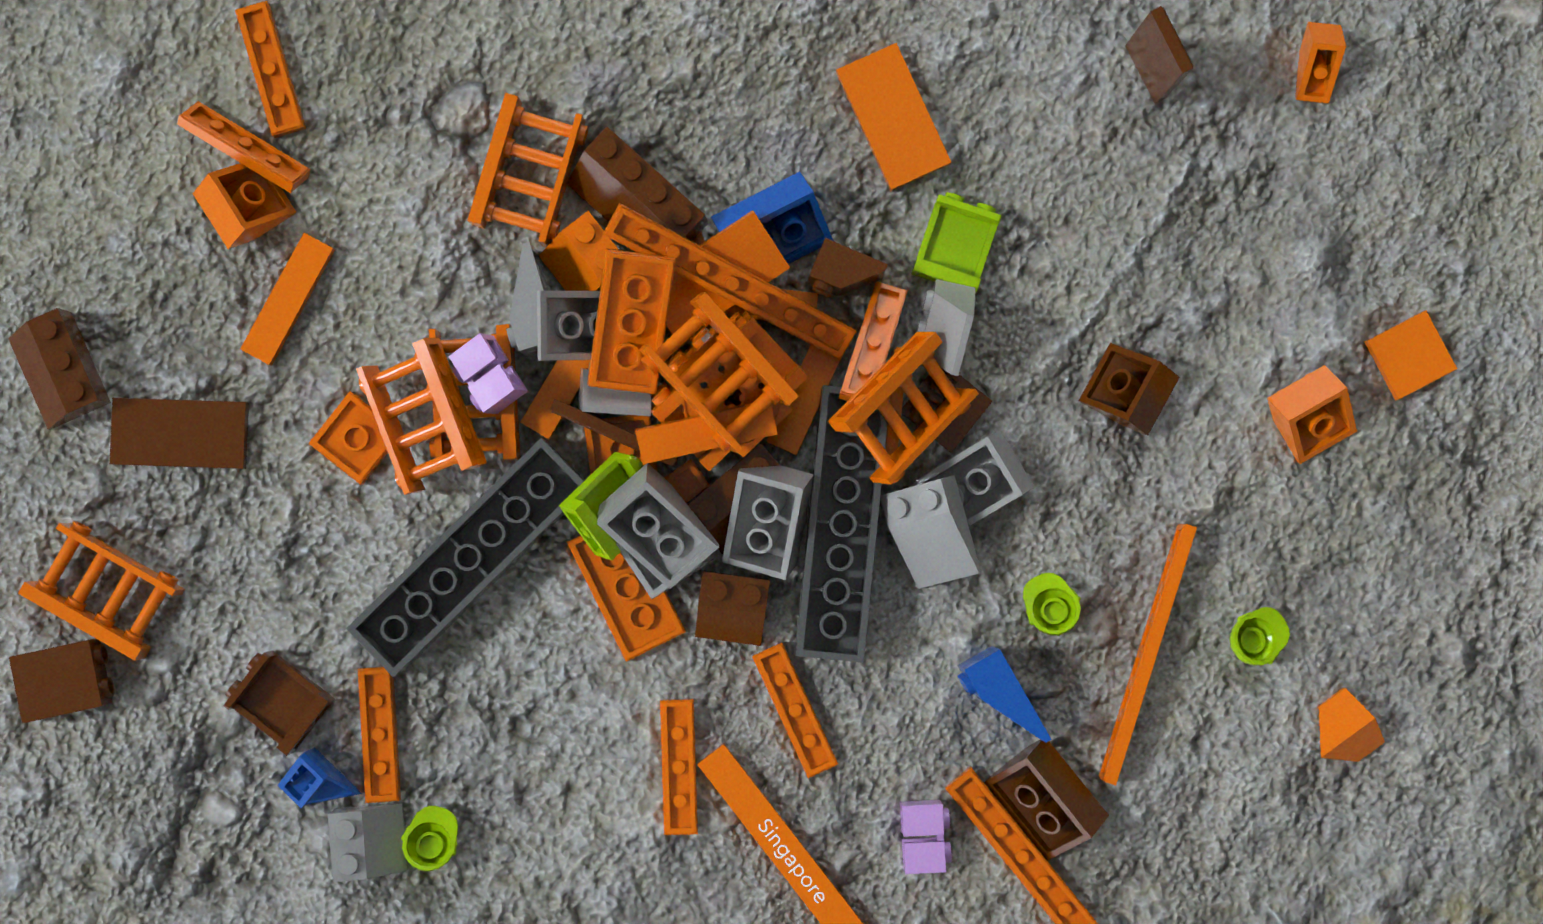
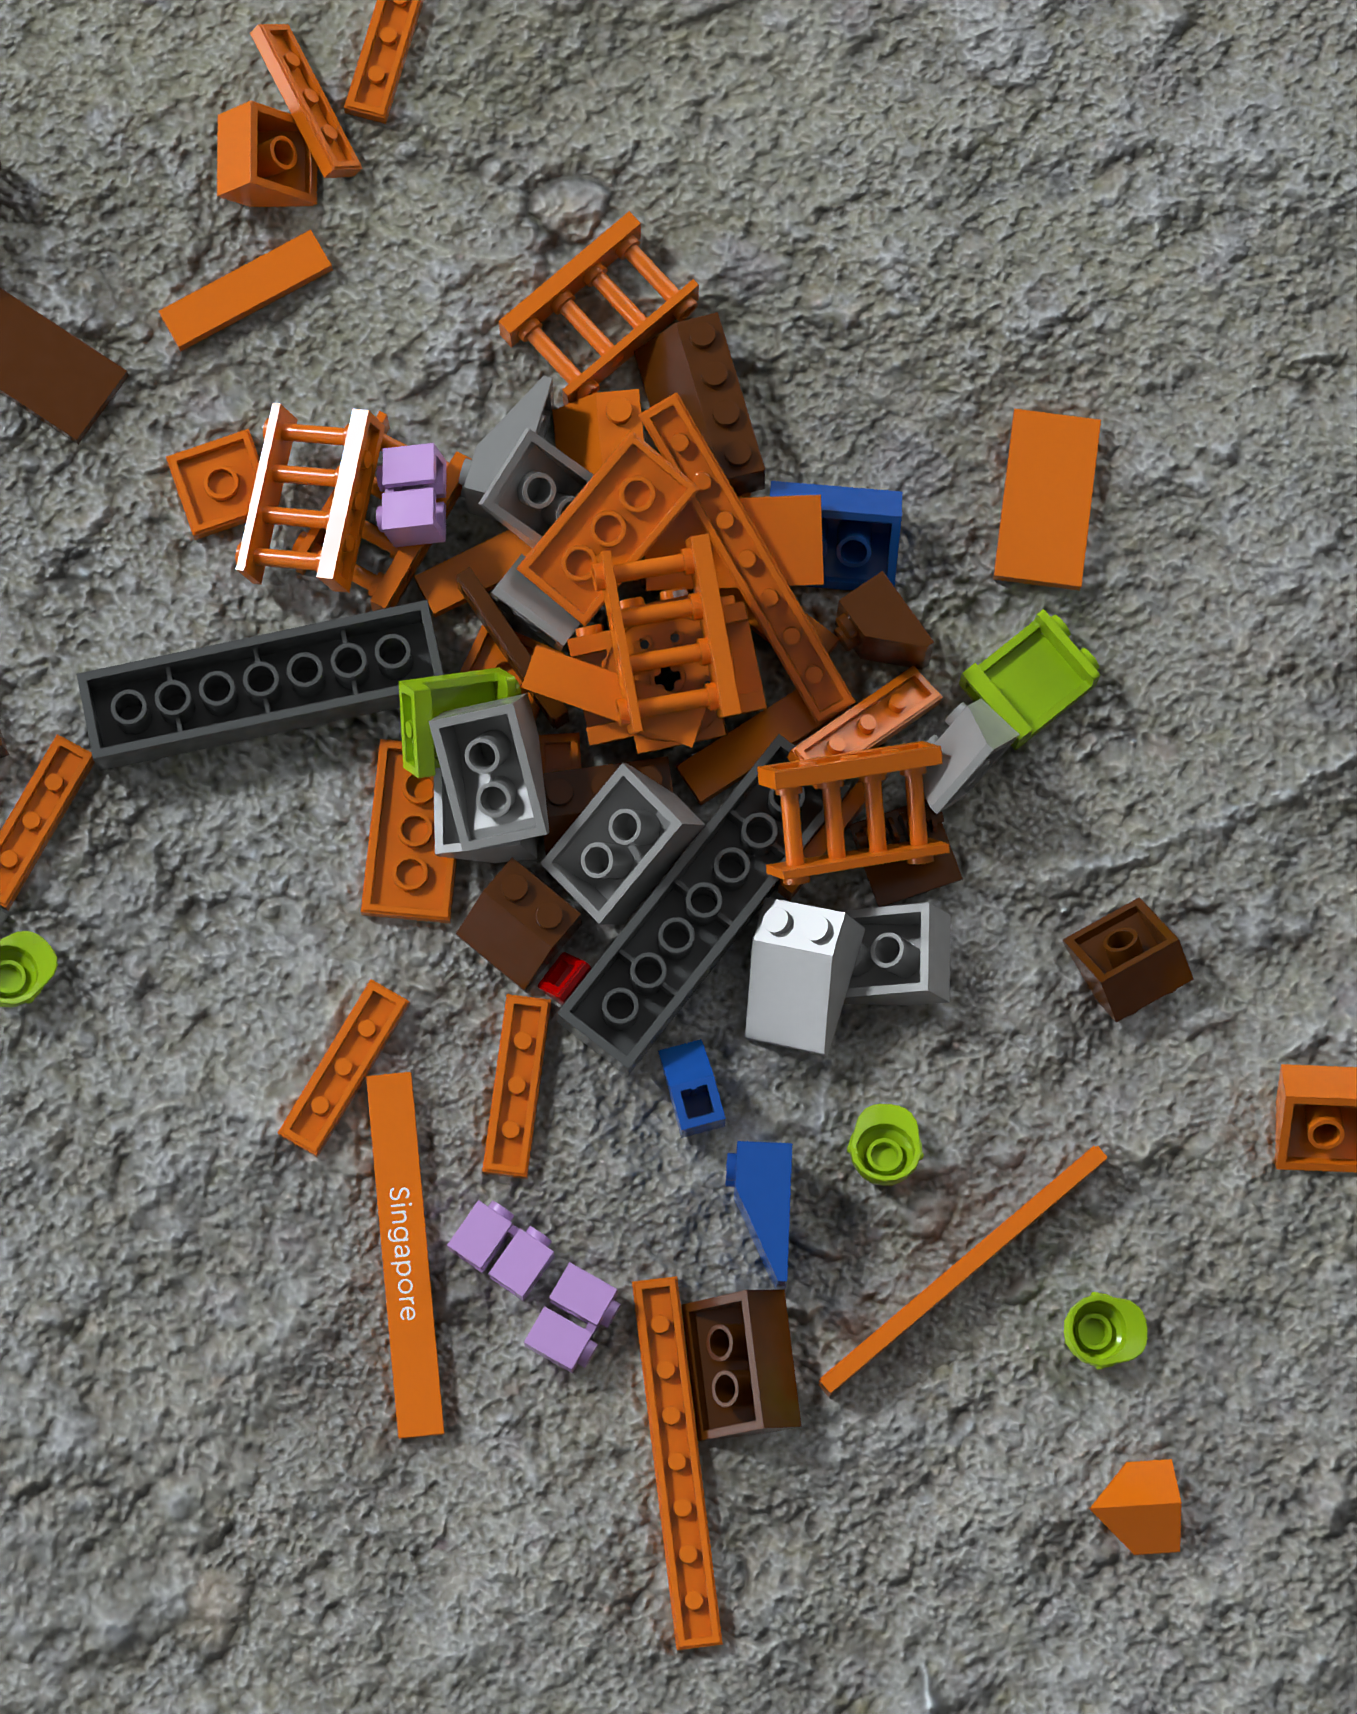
camera: 35 degrees right, 10 degrees down
none -> lavender piece [447,1200,555,1302]
none -> red slope [537,952,592,1006]
none -> blue slope [658,1039,726,1138]

